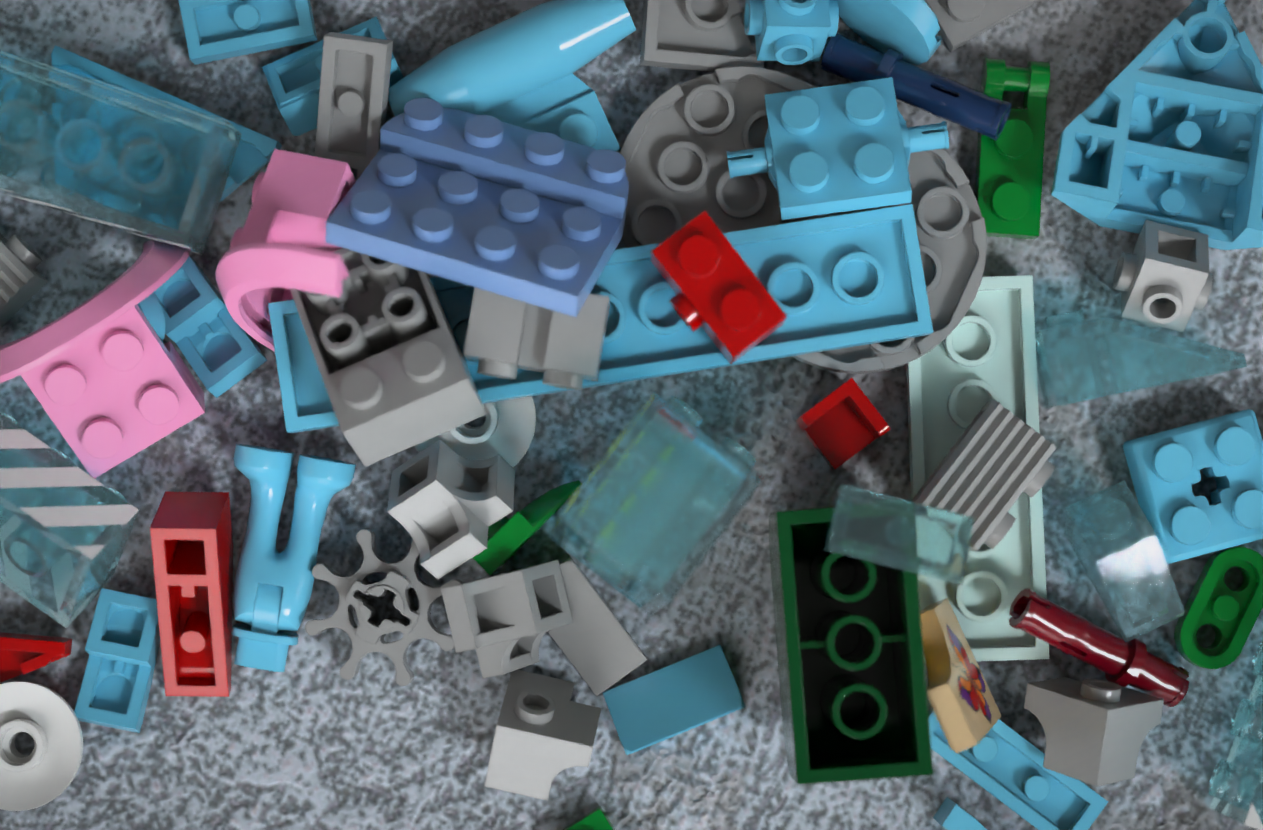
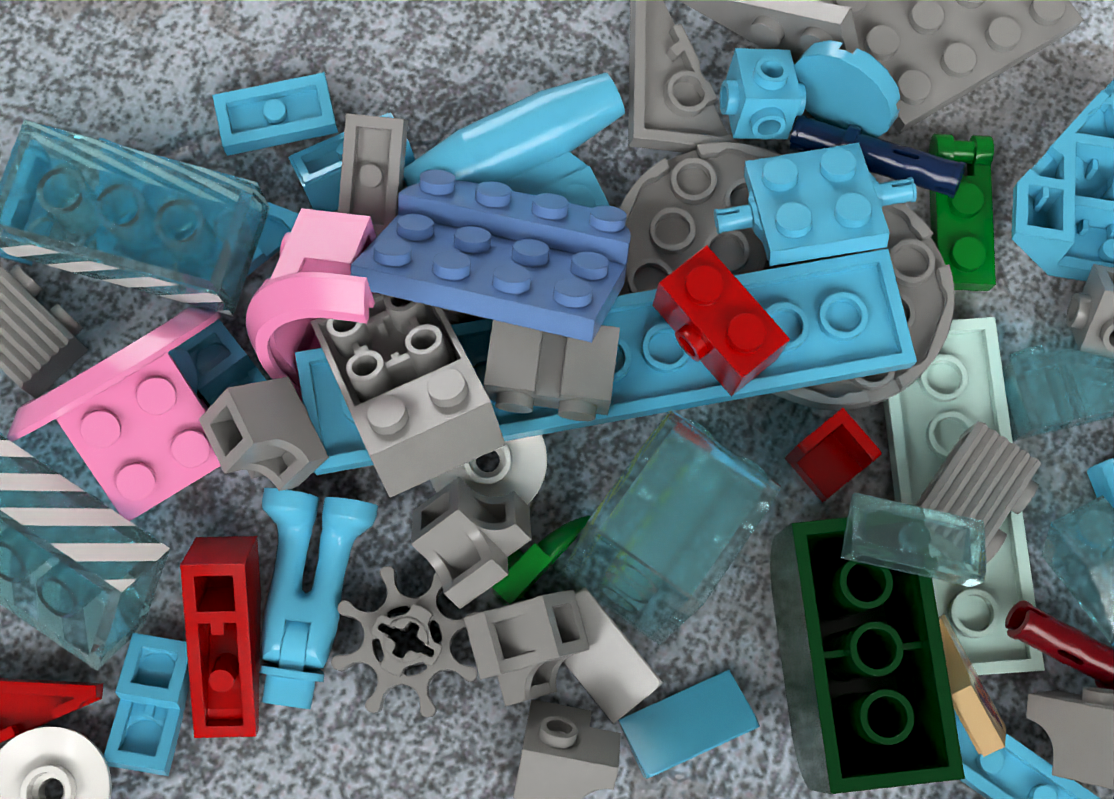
camera: 10 degrees left, 10 degrees down
none -> light grey brick [199,377,329,491]

